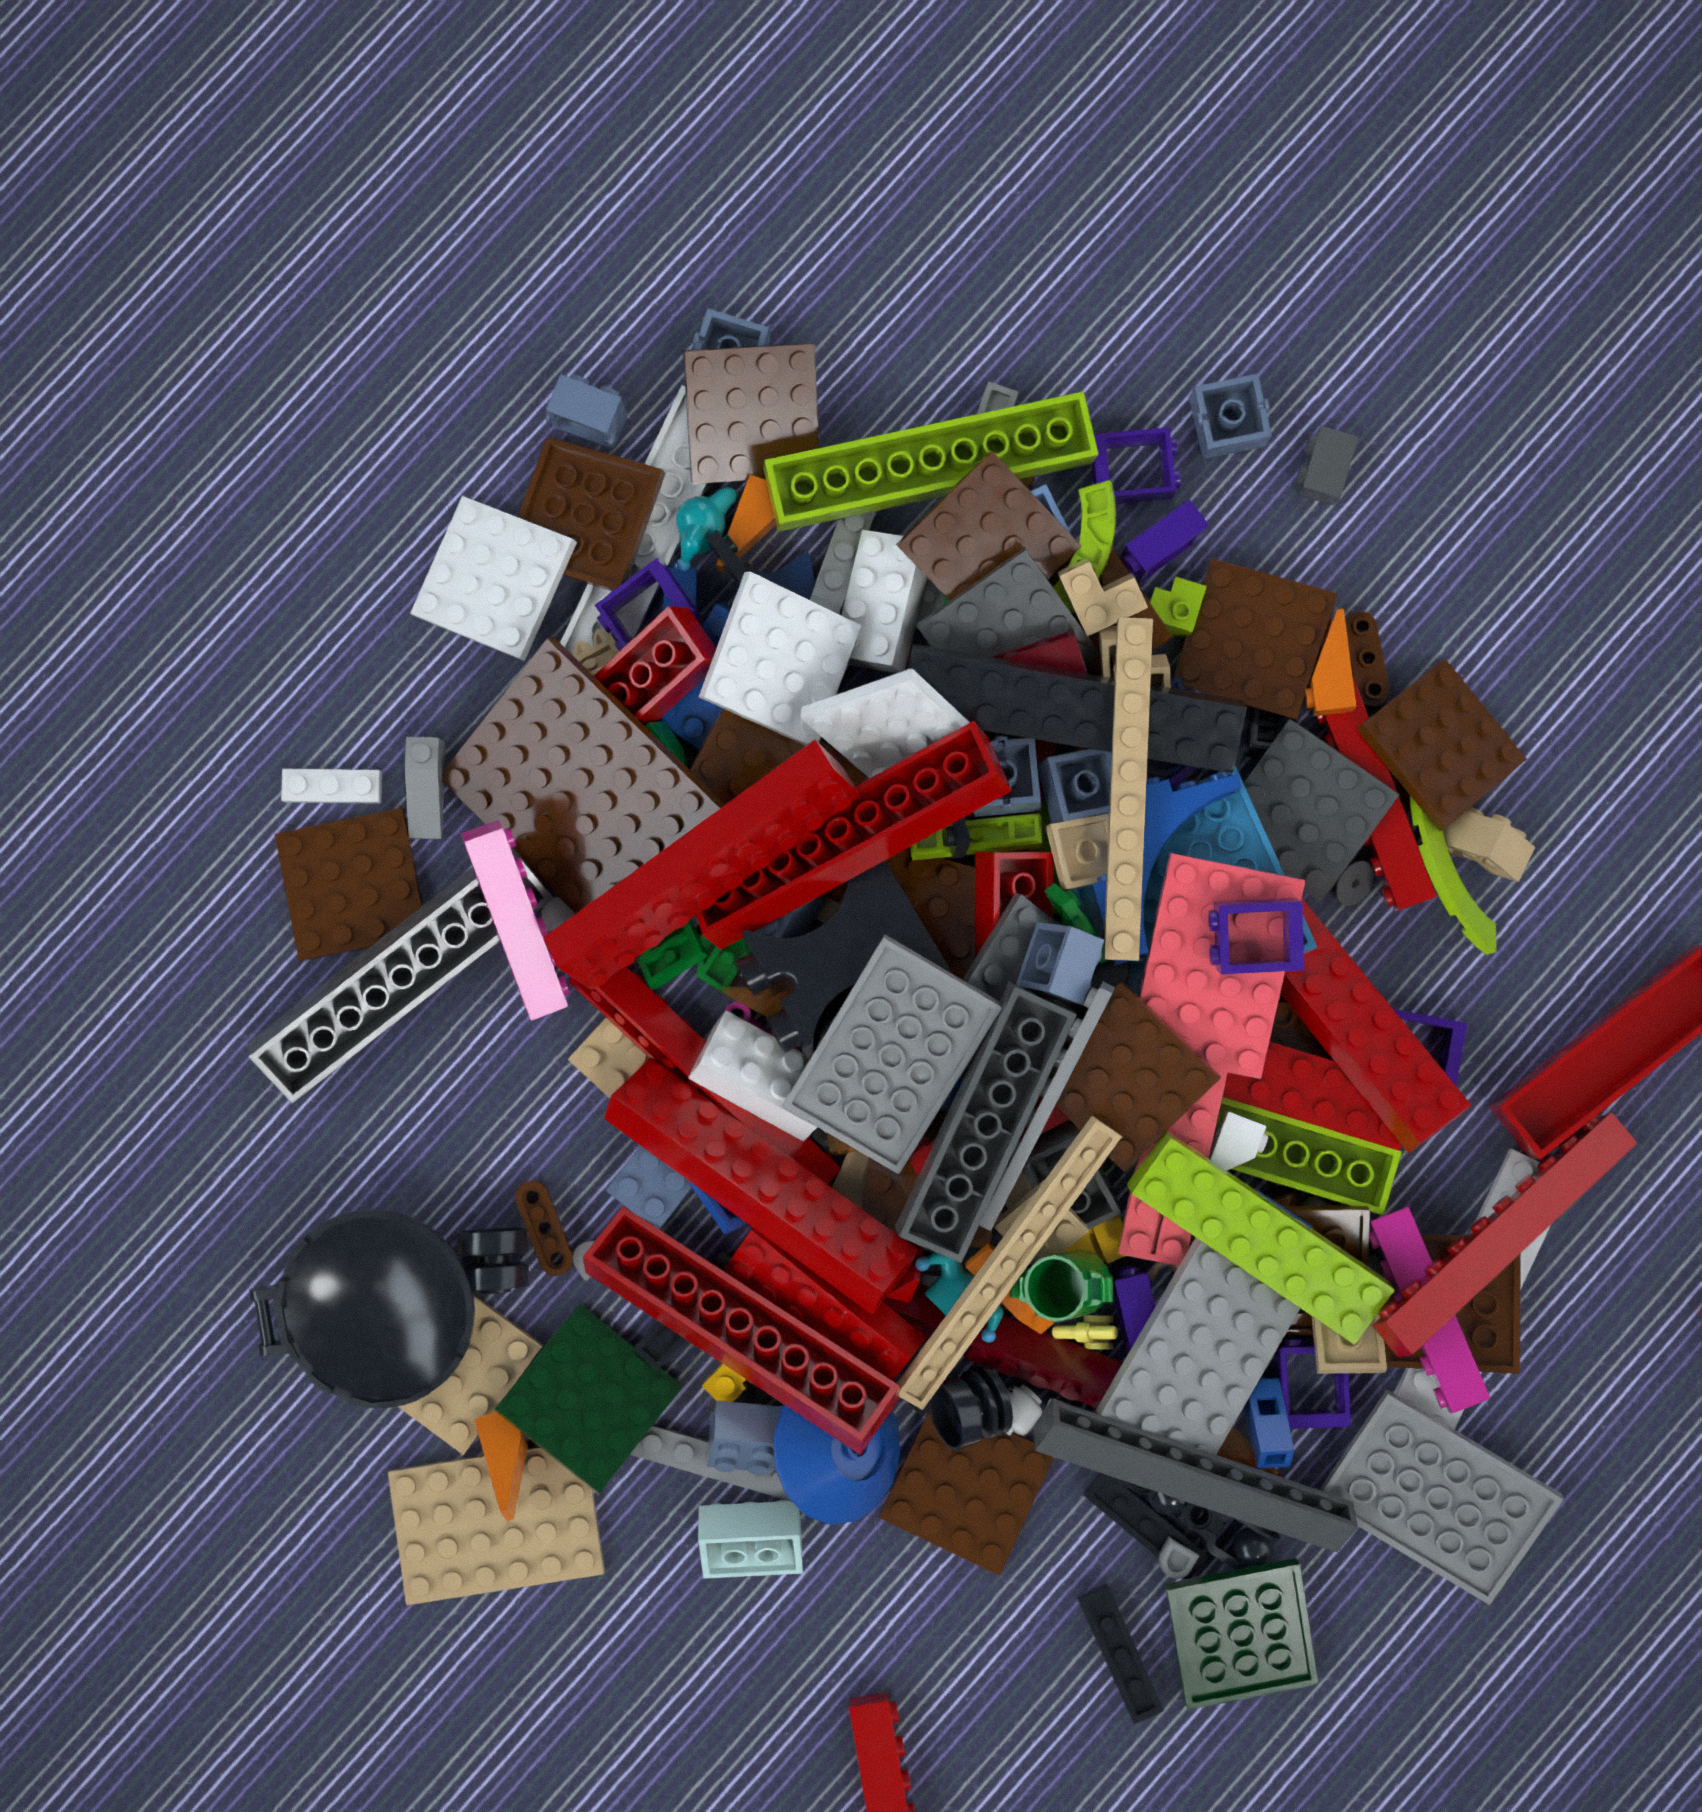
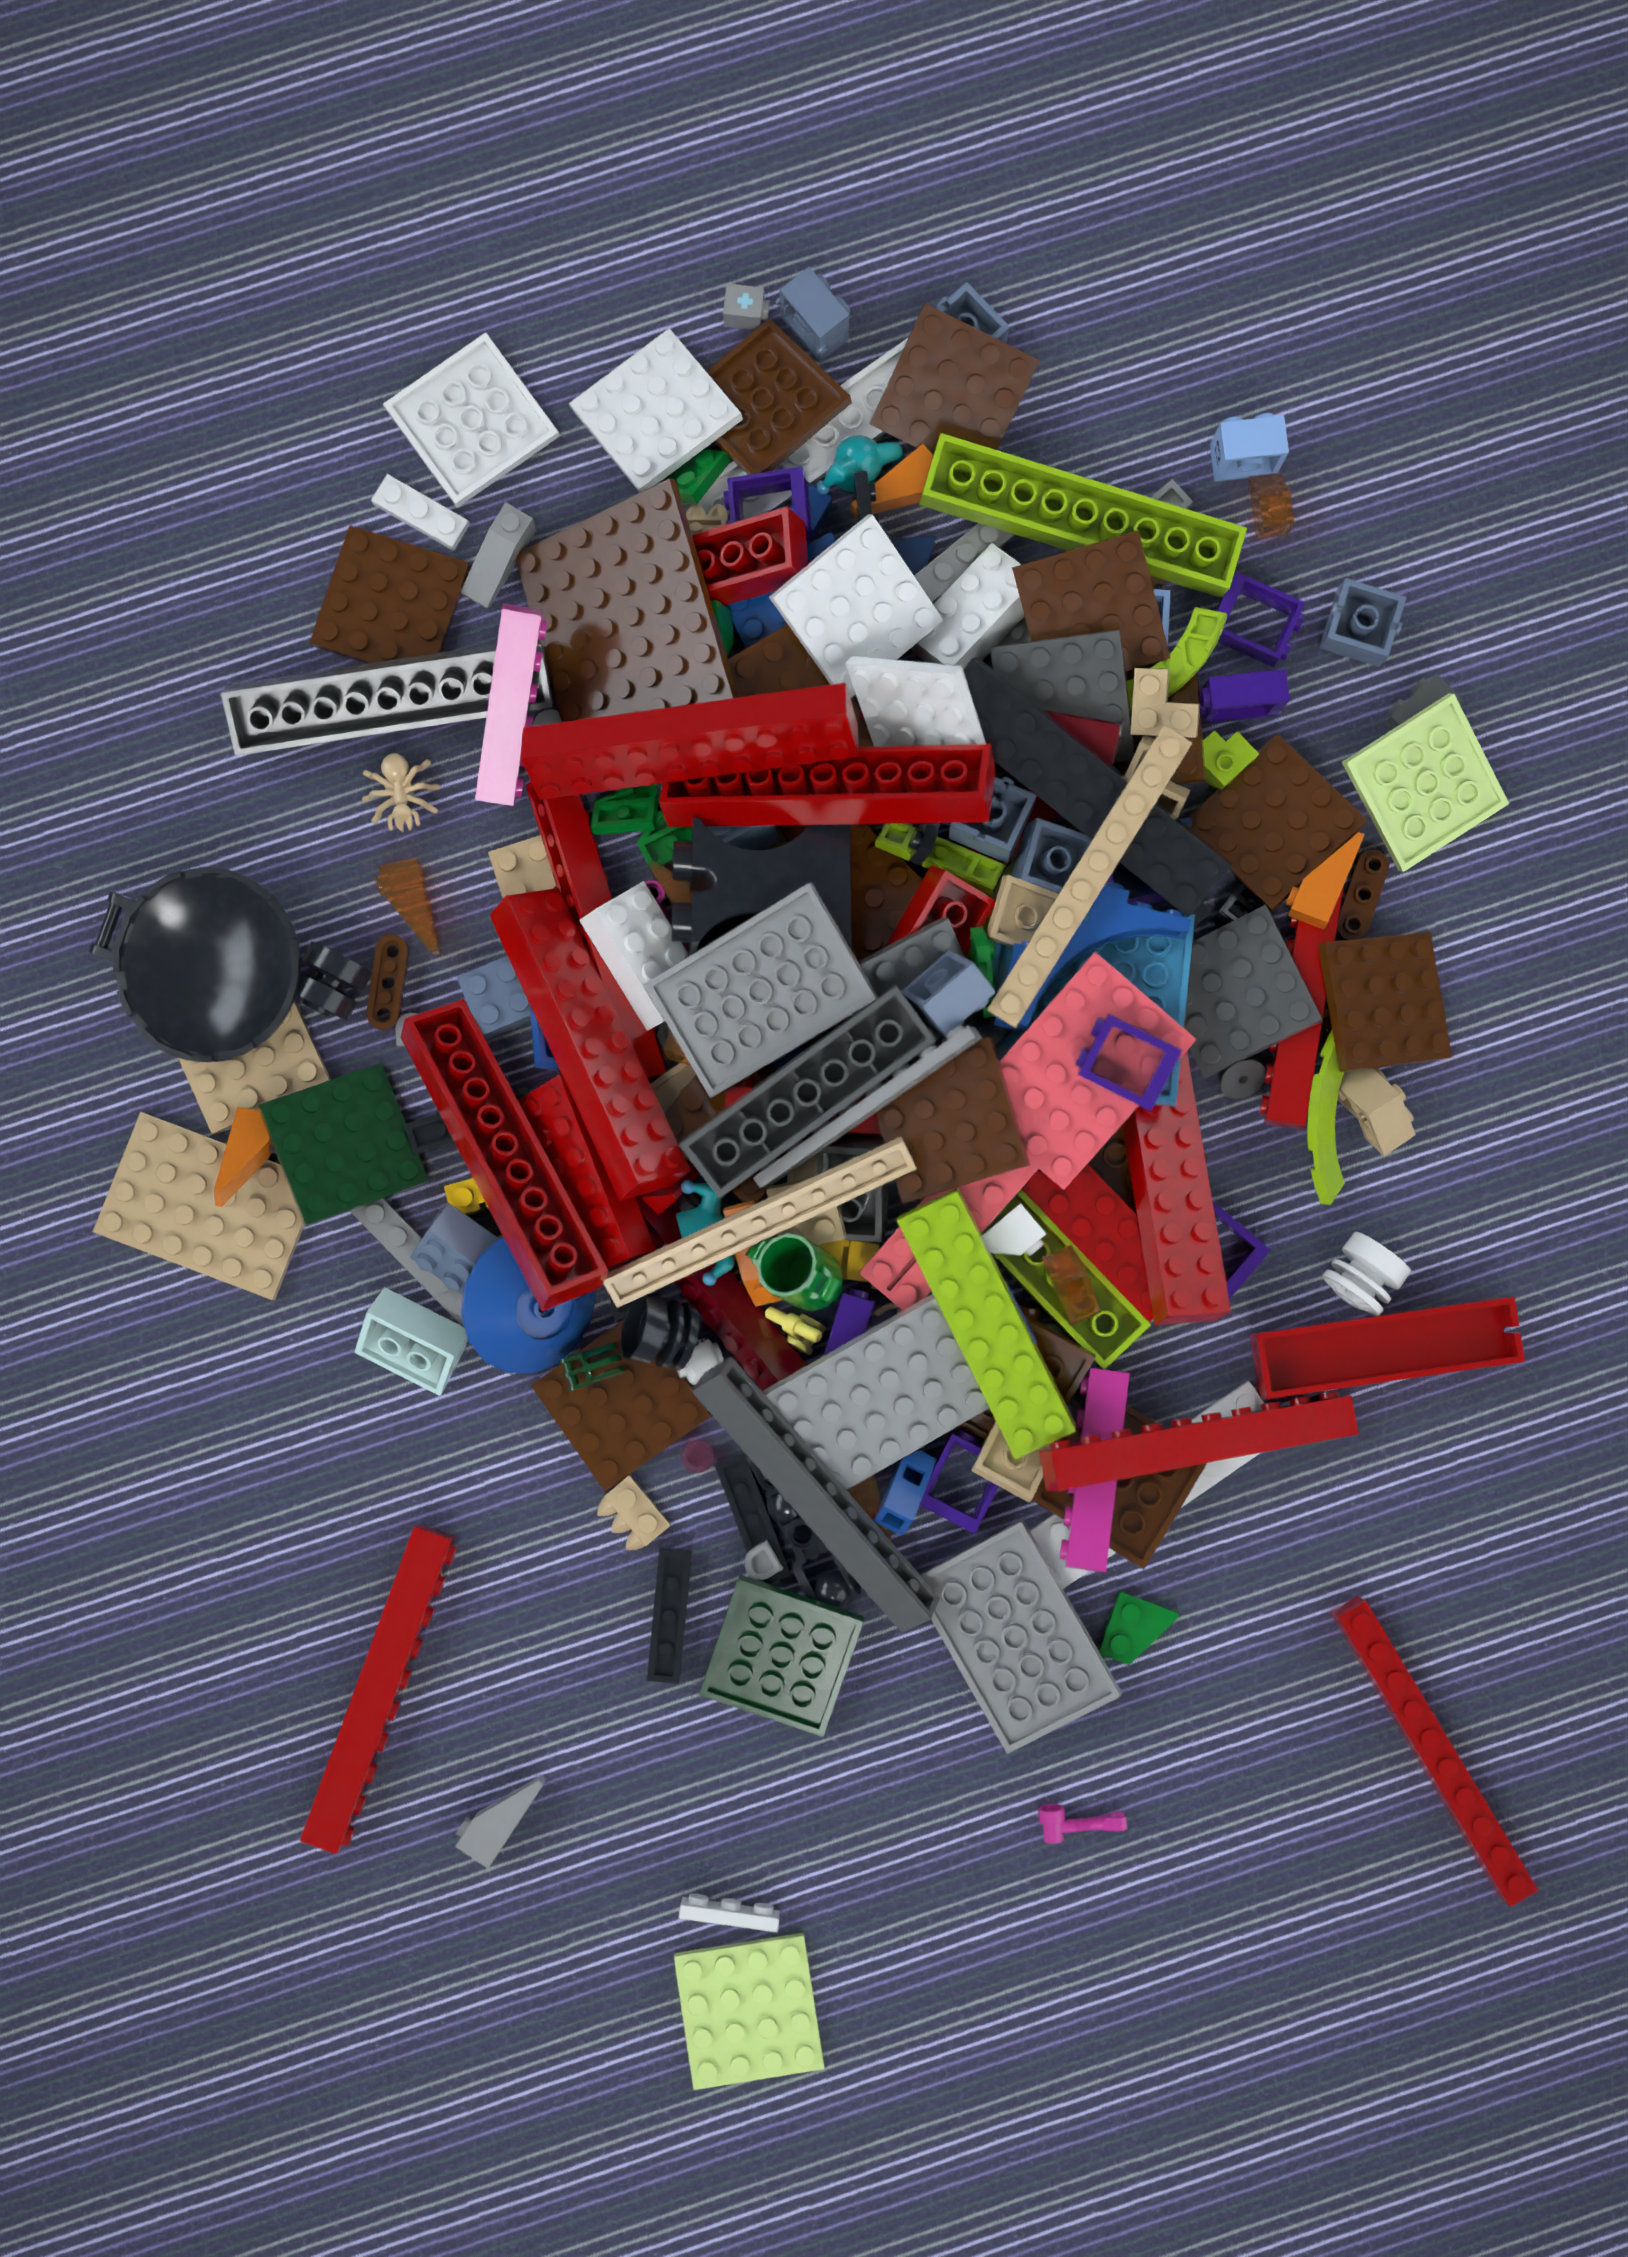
camera: 25 degrees right, 0 degrees up
none -> tan animal [362,753,440,832]
none -> clear orange slope [376,858,442,957]
none -> white plate [383,333,560,508]
none -> dark green arm [558,1341,626,1392]
none -> tan plate [597,1475,671,1550]
none -> green wing [656,449,731,505]
none -> clear pink plate [681,1440,714,1473]
none -> light grey brick [723,283,770,330]
none -> dark pink brick [1038,1804,1127,1844]
none -> clear orange slope [1042,1244,1101,1326]
none -> green wing [1098,1591,1179,1665]
none -> light blue brick [1210,413,1289,482]
none -> clear orange slope [1248,473,1295,539]
none -> white wheel [1322,1232,1411,1316]
none -> yellowish green plate [1342,693,1509,872]

